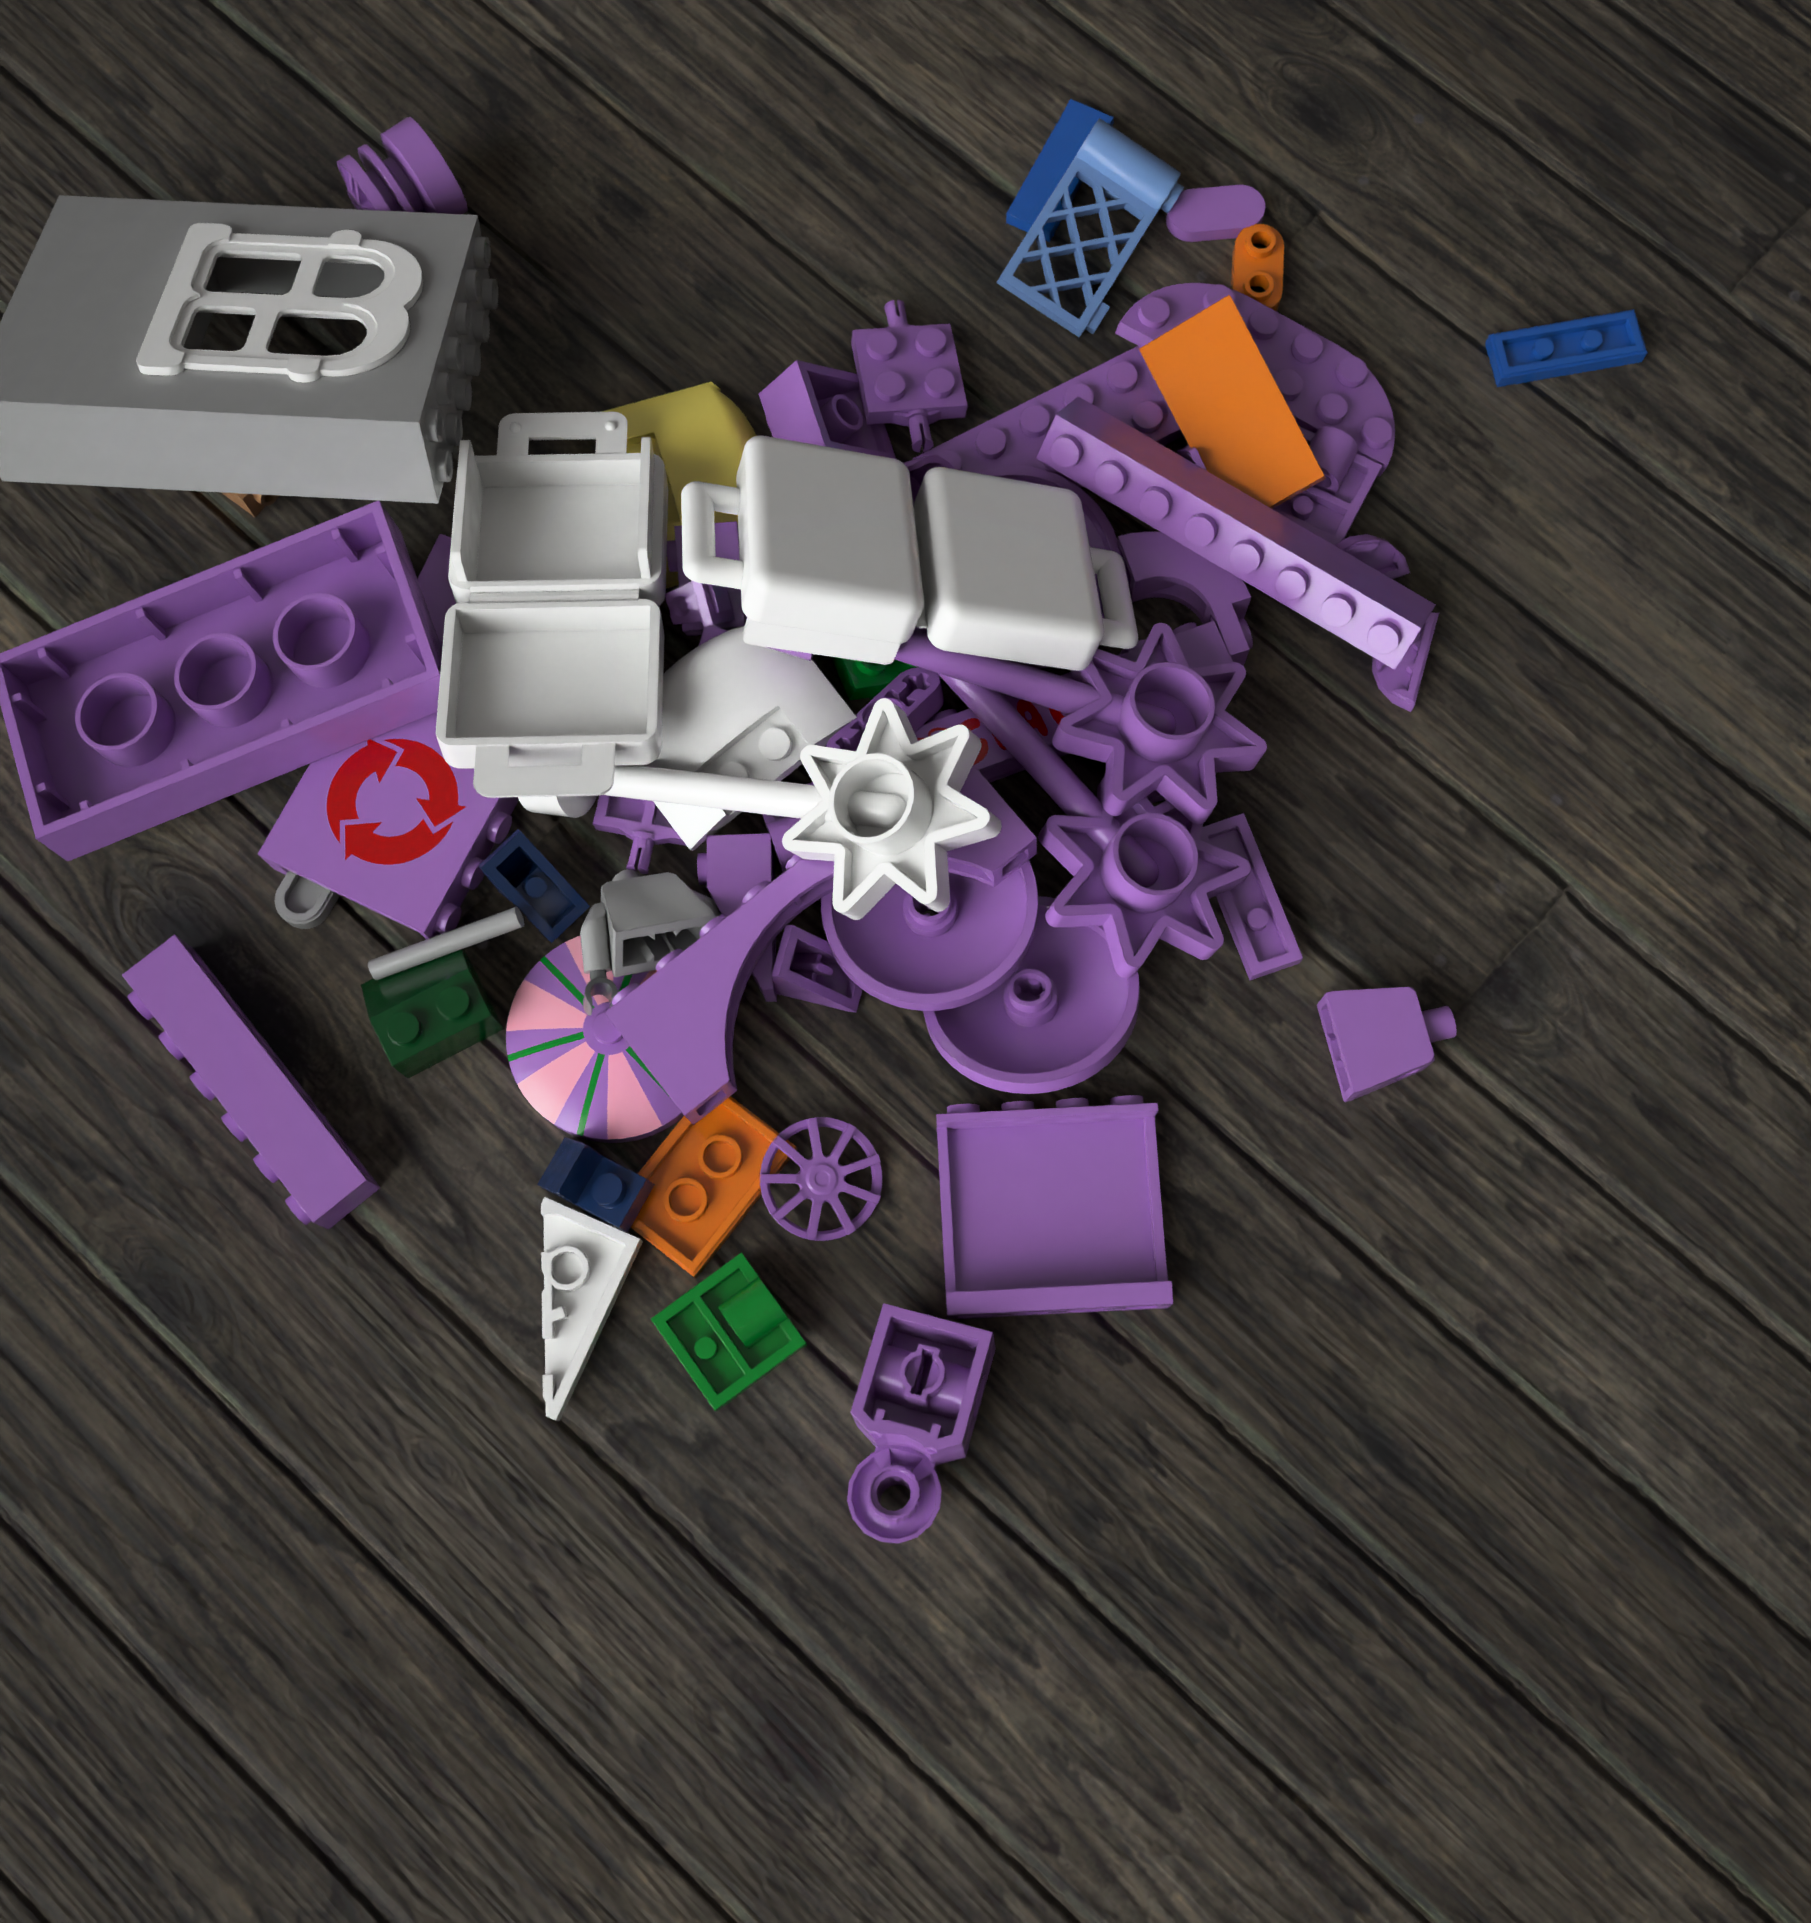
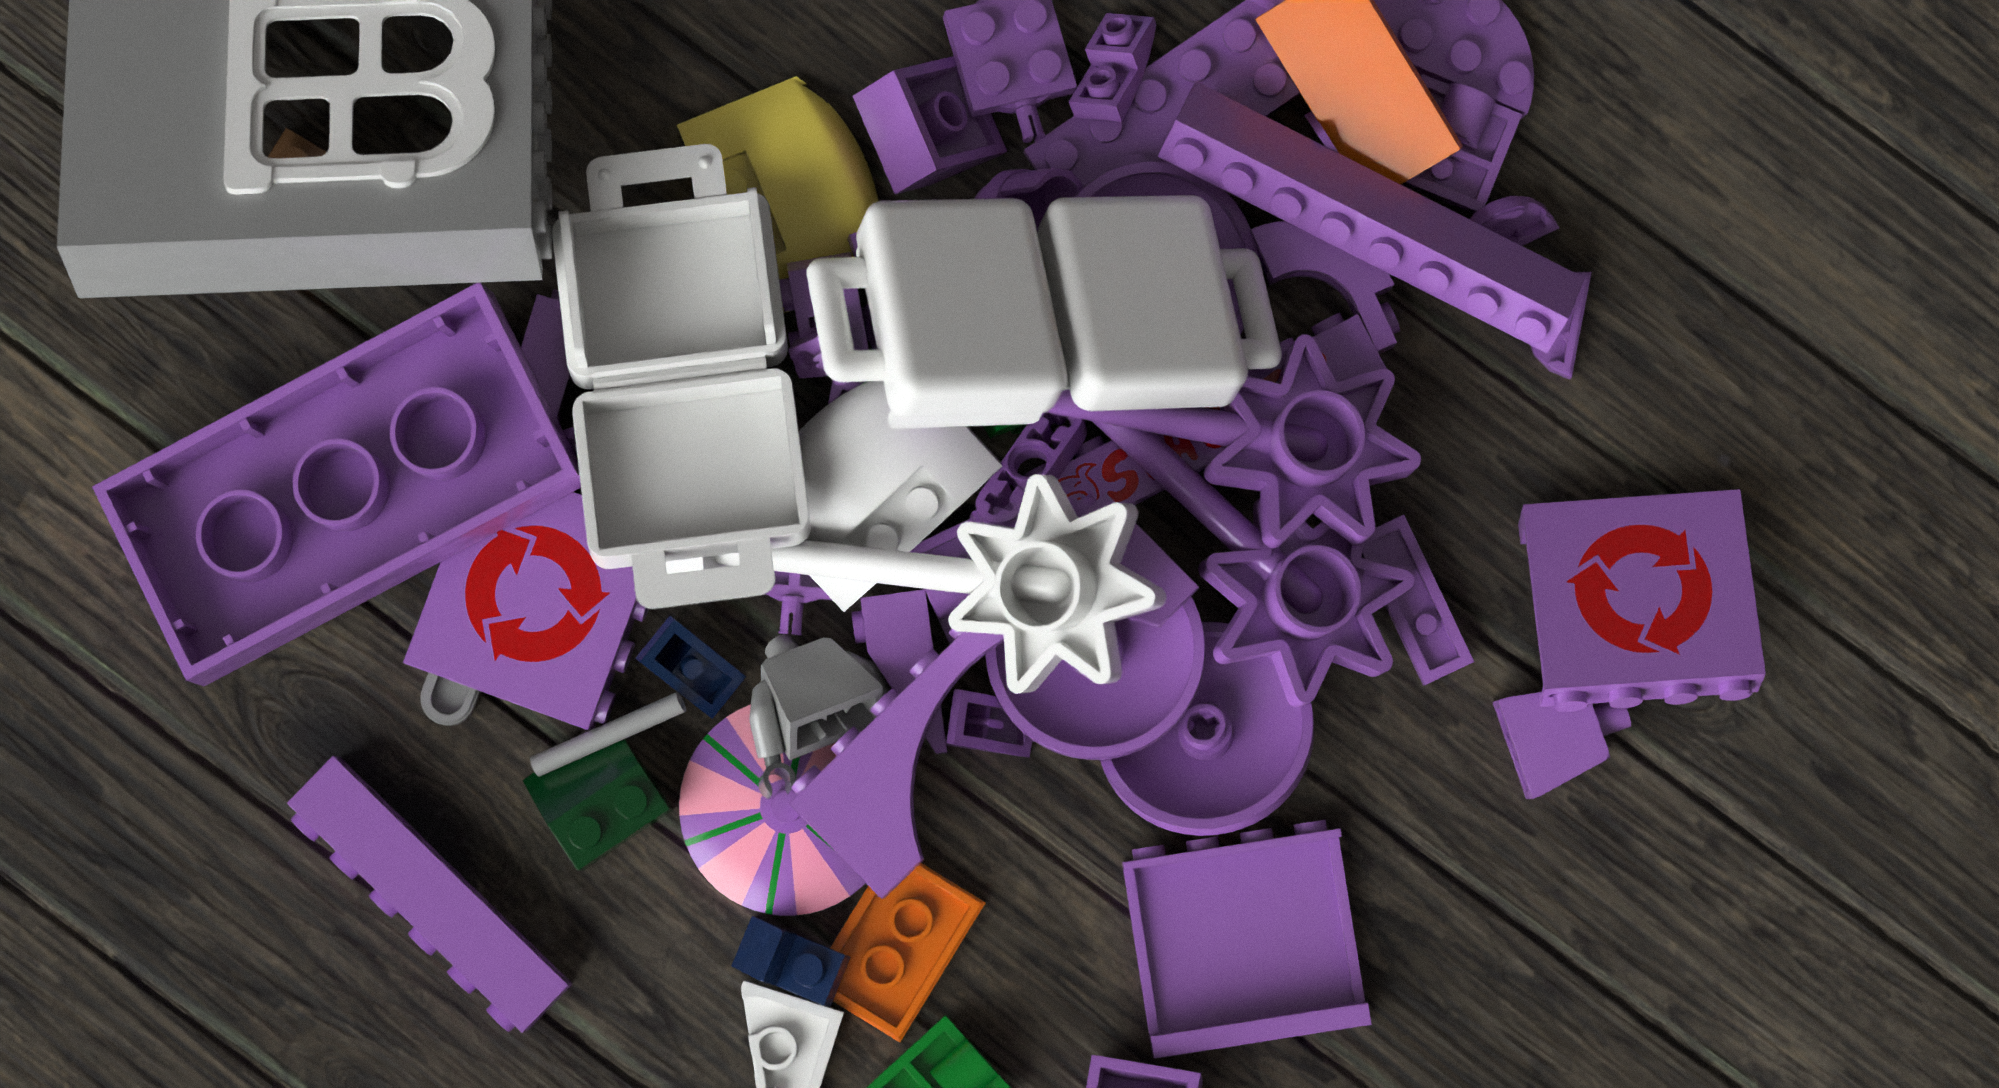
camera: 15 degrees left, 10 degrees up
medium lavender wheel [760,1117,882,1241] -> none
none -> medium lavender slope [1069,13,1156,122]
none -> medium lavender panel [1518,489,1766,712]

